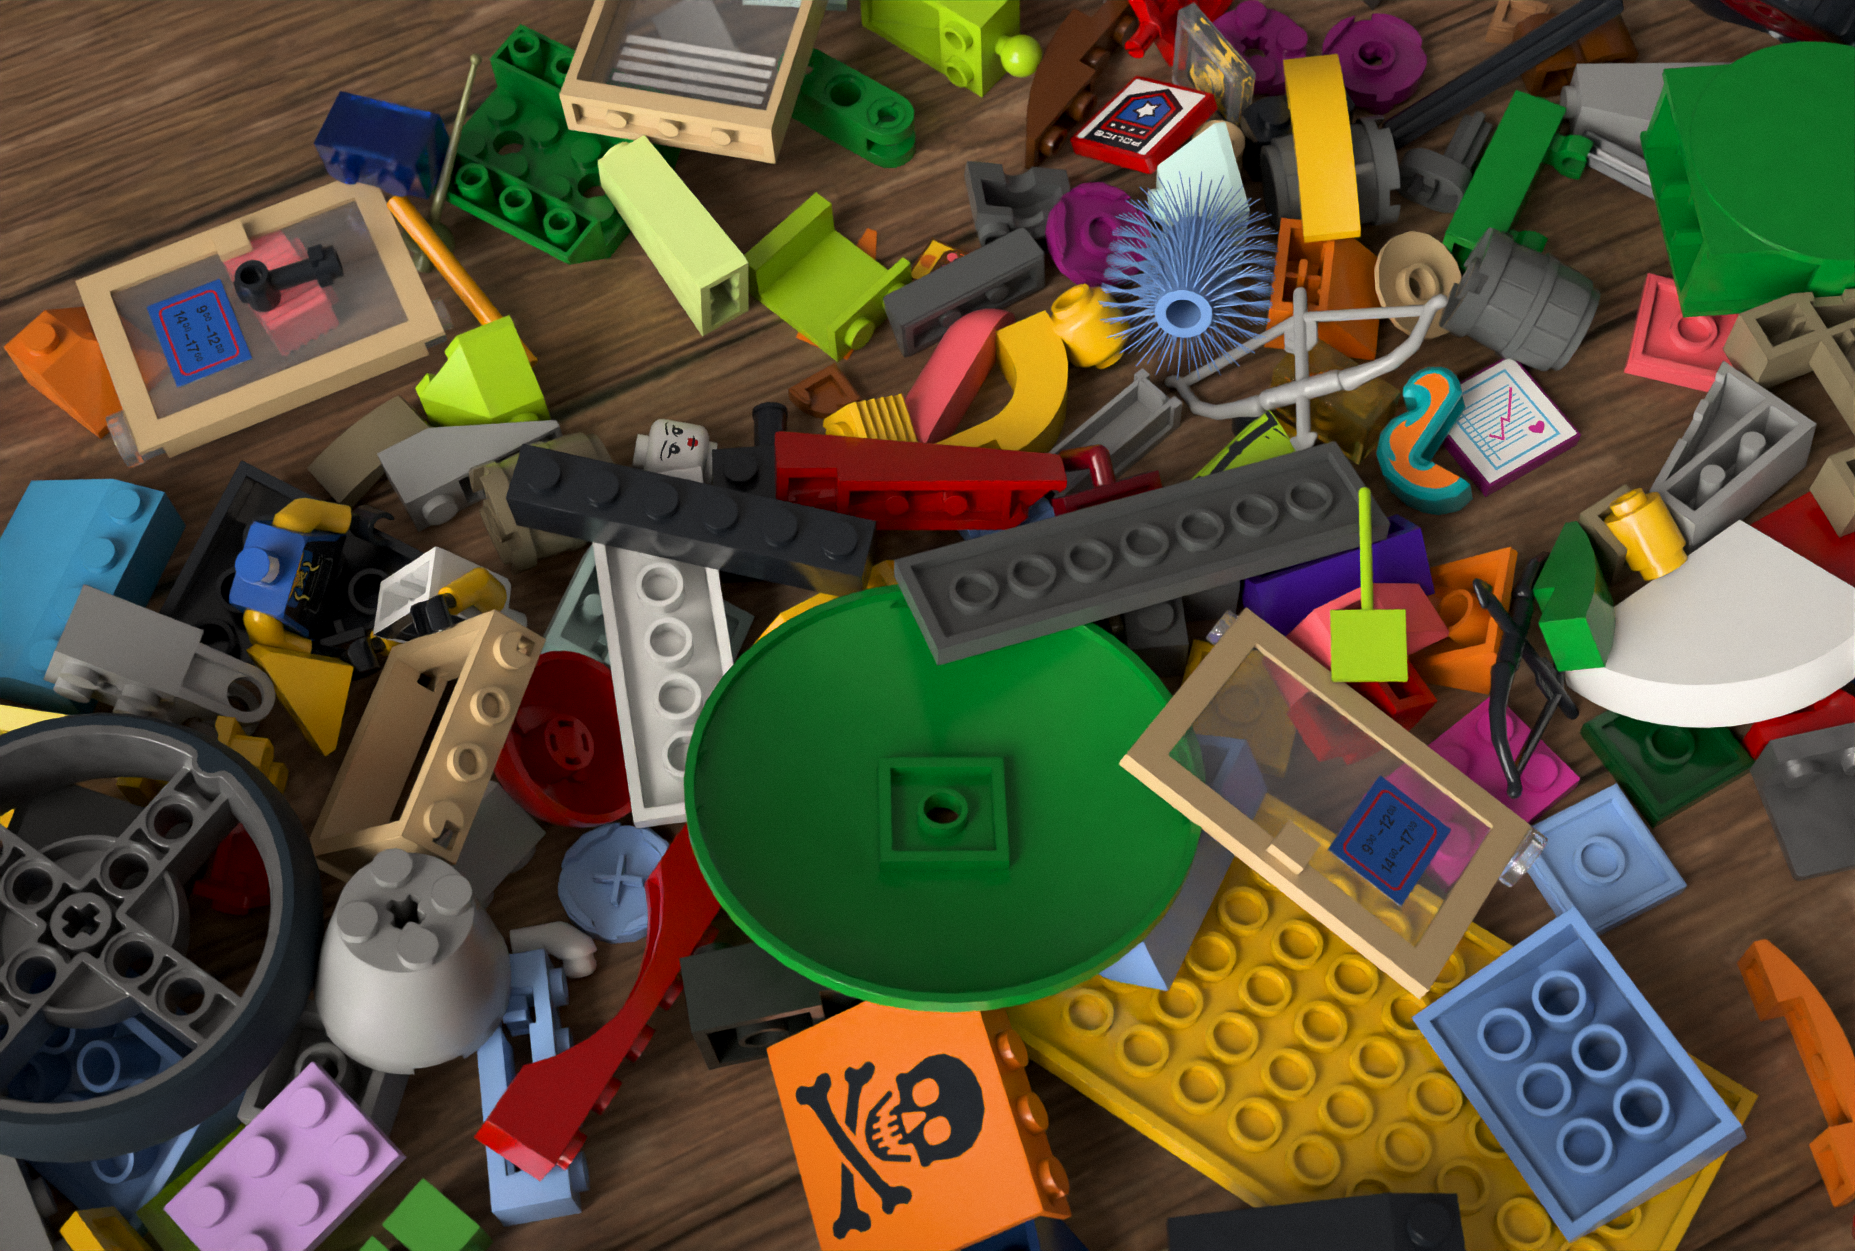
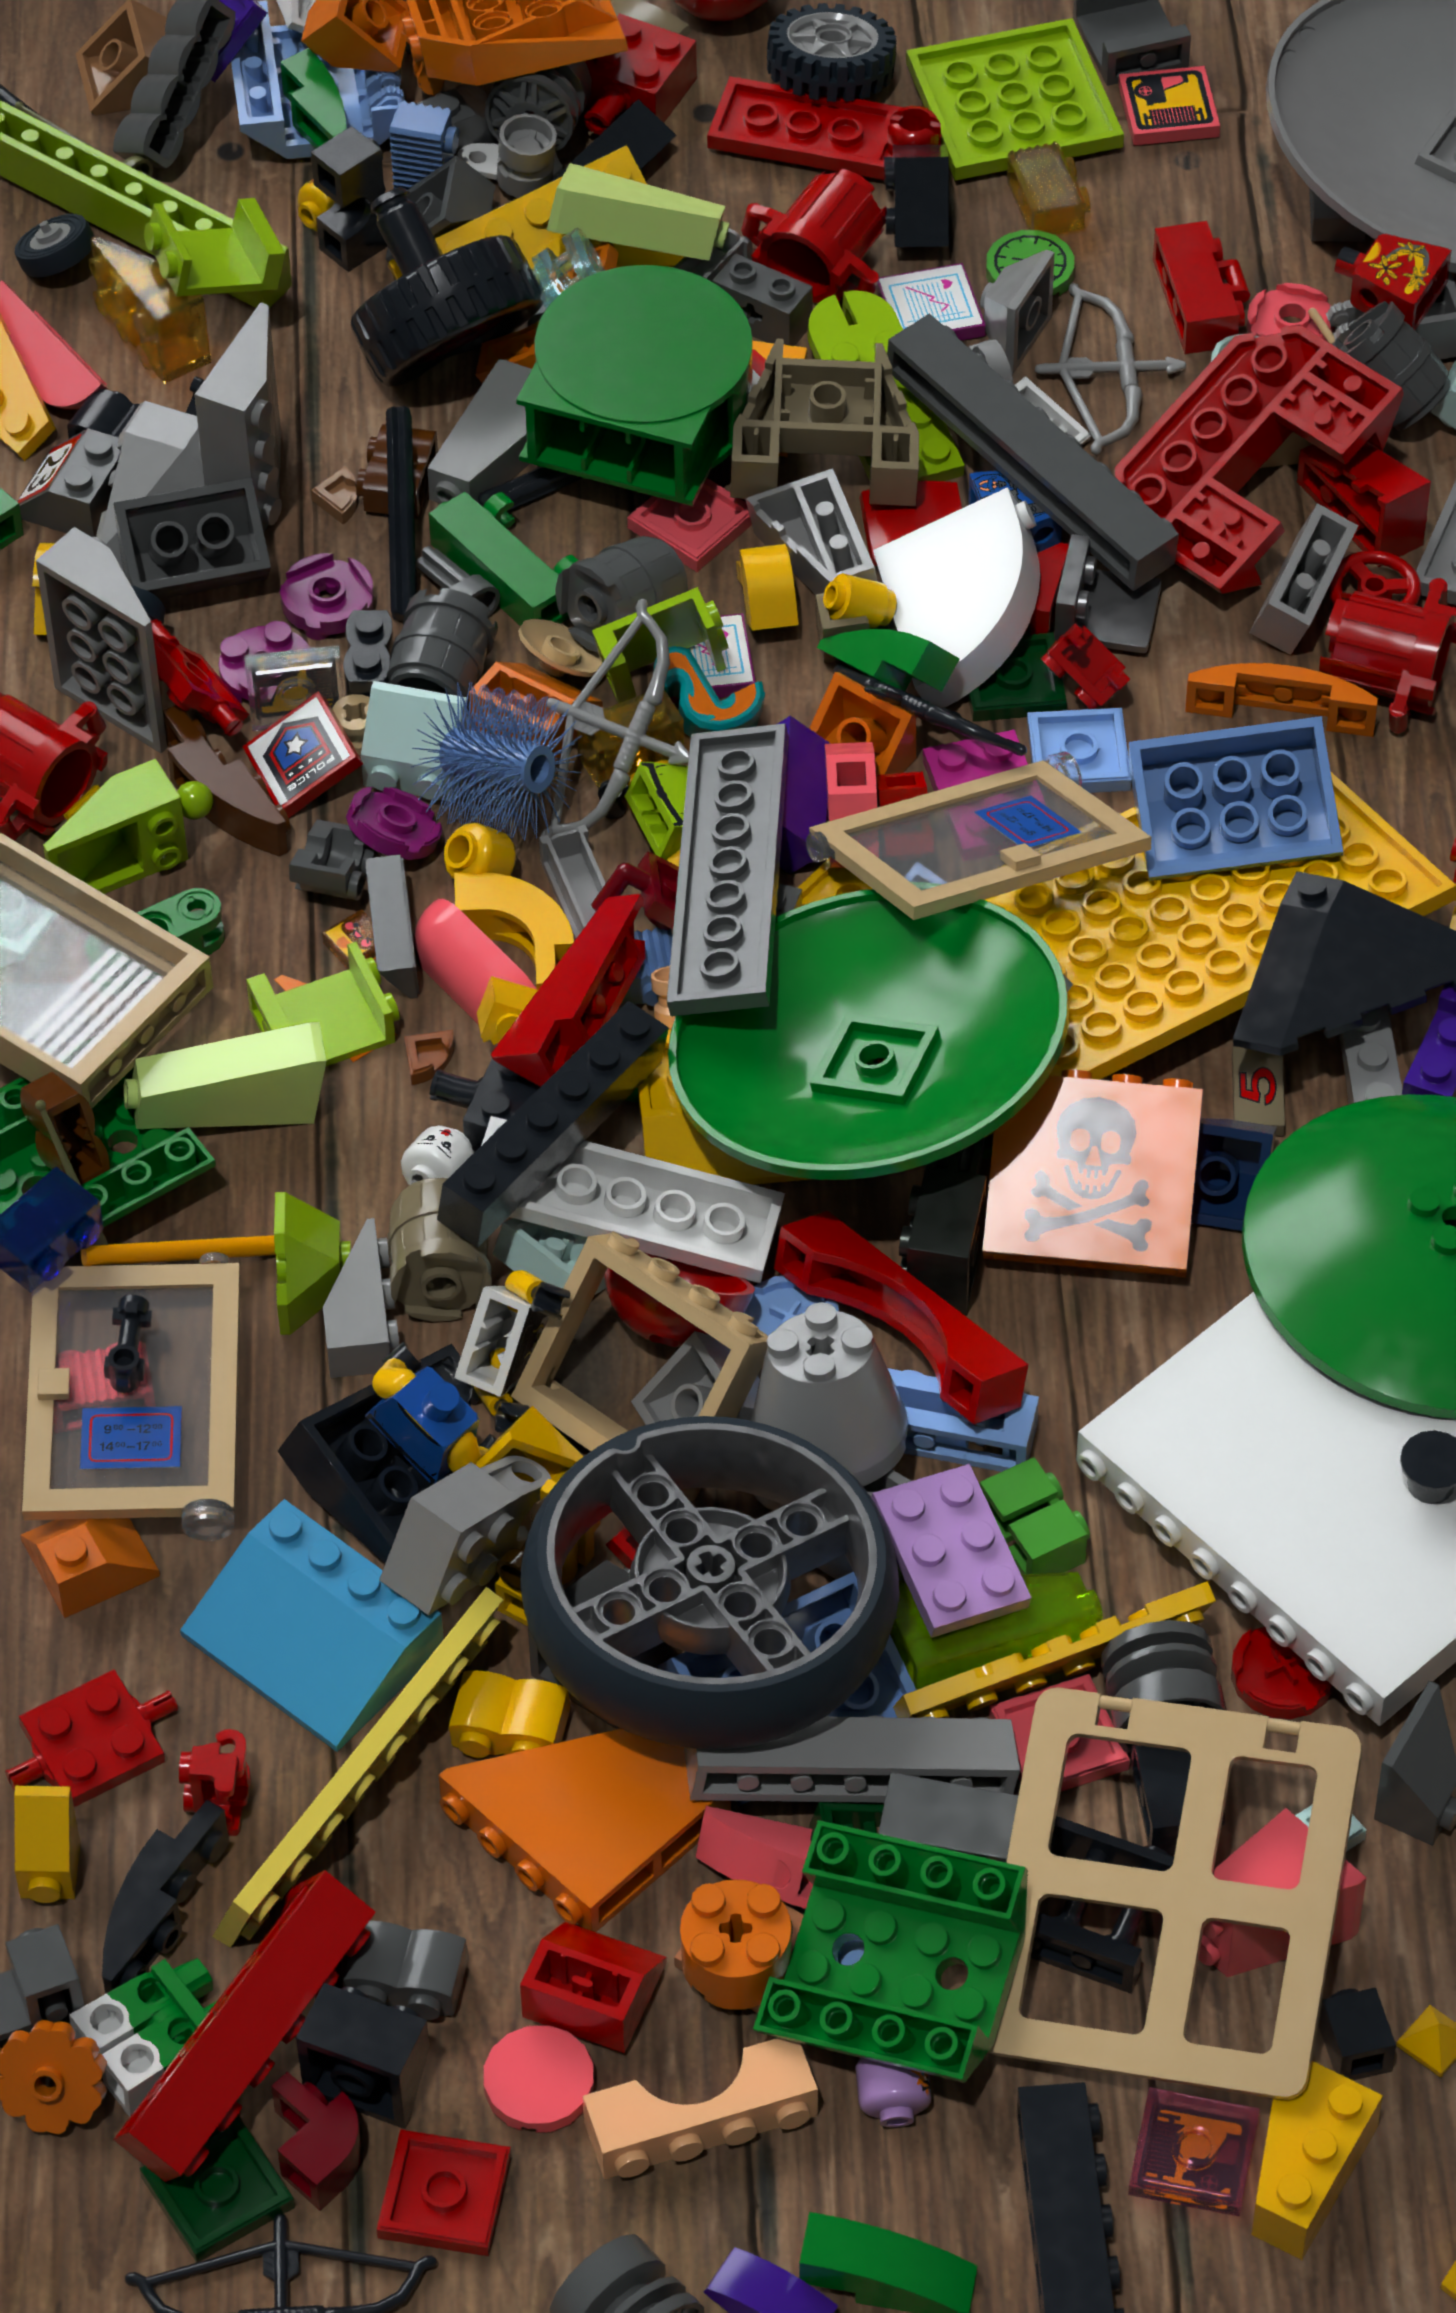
camera: 70 degrees left, 10 degrees down
dark tan slope [307,395,432,509] -> none
yellow slope [1283,54,1361,243] -> none
lime piece [1330,487,1408,682] -> none
none -> reddish brown brick [20,1072,110,1187]
none -> lime panel [592,587,729,711]
none -> yellow brick [736,544,799,631]
none -> red piece [1040,623,1130,709]

